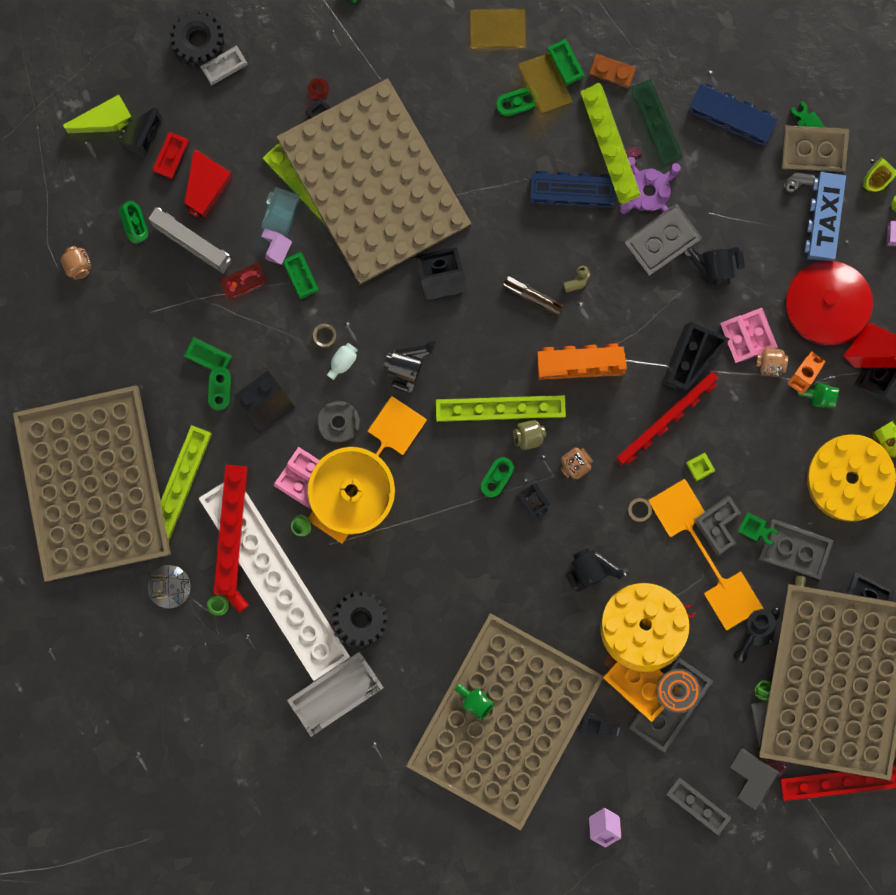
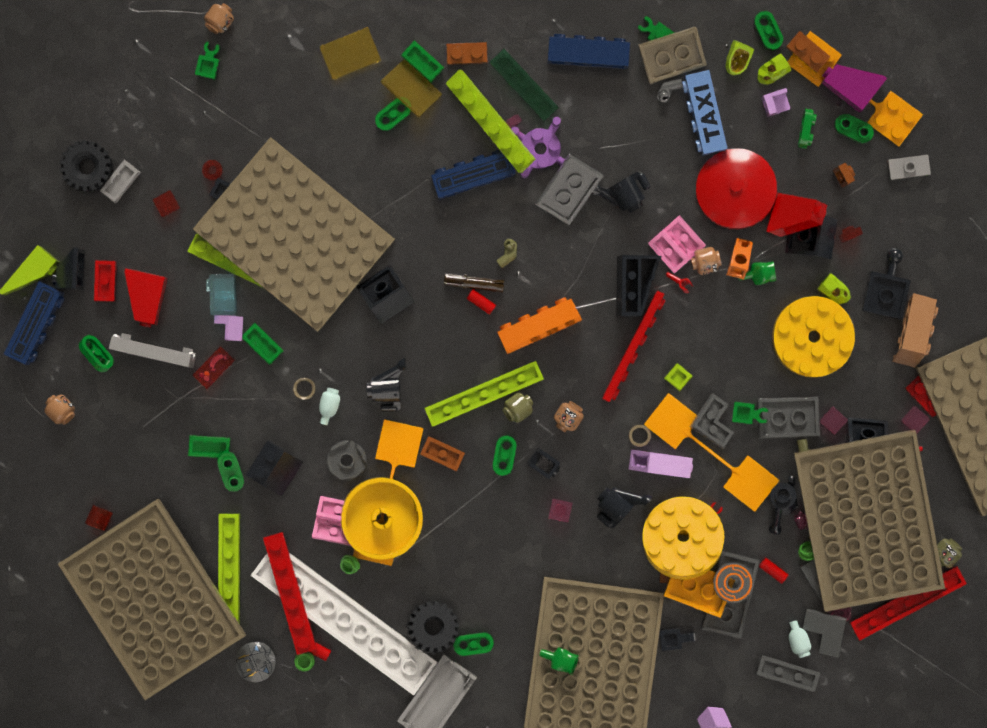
camera: 25 degrees left, 5 degrees up
none -> dark blue brick [4,281,65,365]
none -> clear red plate [85,505,113,531]
none -> clear red plate [152,190,180,218]
none -> dark orange plate [420,436,465,471]
none -> green plate [453,632,494,656]
none -> red axle [467,289,496,315]
none -> clear pink plate [548,498,573,523]
none -> lavender slope [629,450,693,478]
none -> red hand [666,272,693,293]
none -> red axle [759,557,789,584]
none -> light aqua plant [789,620,811,658]
none -> clear pink plate [794,511,808,530]
none -> clear pink tile [819,407,848,435]

